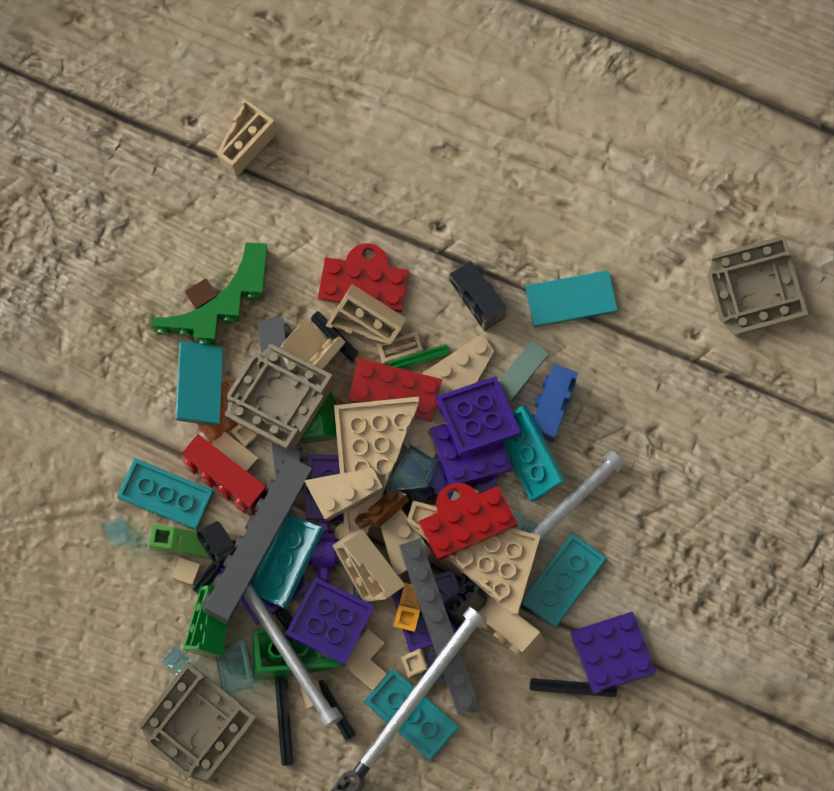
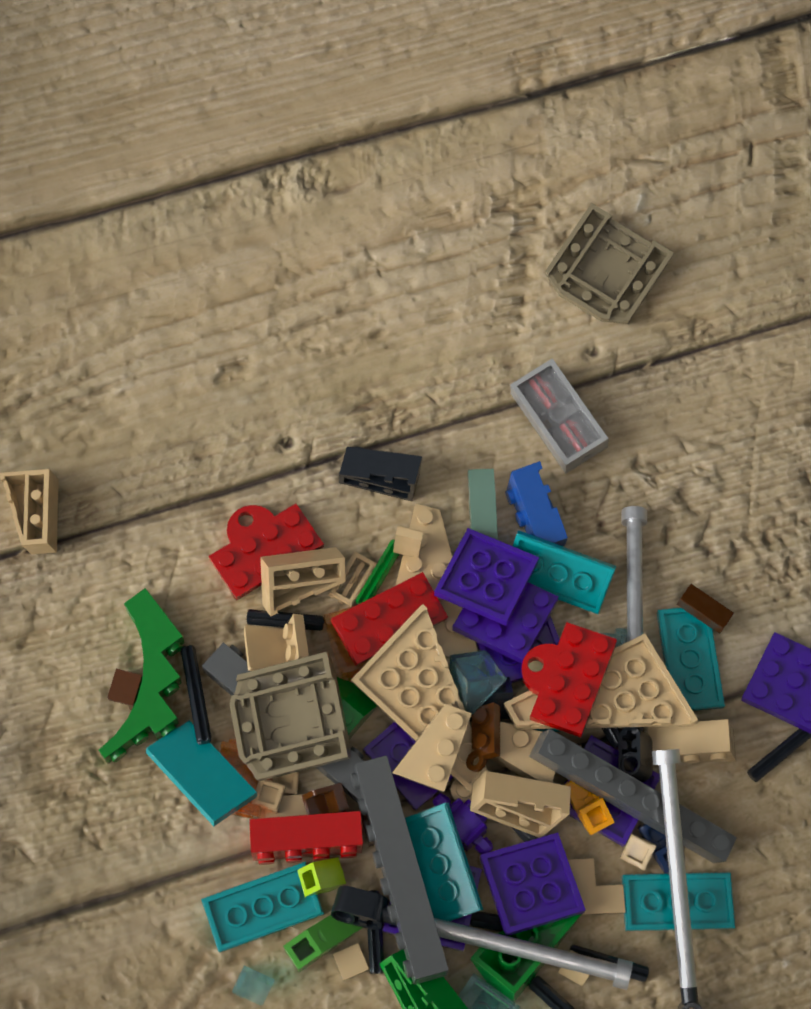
camera: 50 degrees left, 5 degrees down
teal tile [525,270,618,328] -> none
none -> black axle [181,645,212,745]
none -> tan tile [251,780,286,813]
none -> lime brick [297,857,346,897]
none -> reddish brown panel [302,783,349,815]
none -> tan tile [393,526,424,557]
none -> brick [510,358,609,474]
none -> reddish brown slope [676,584,734,634]

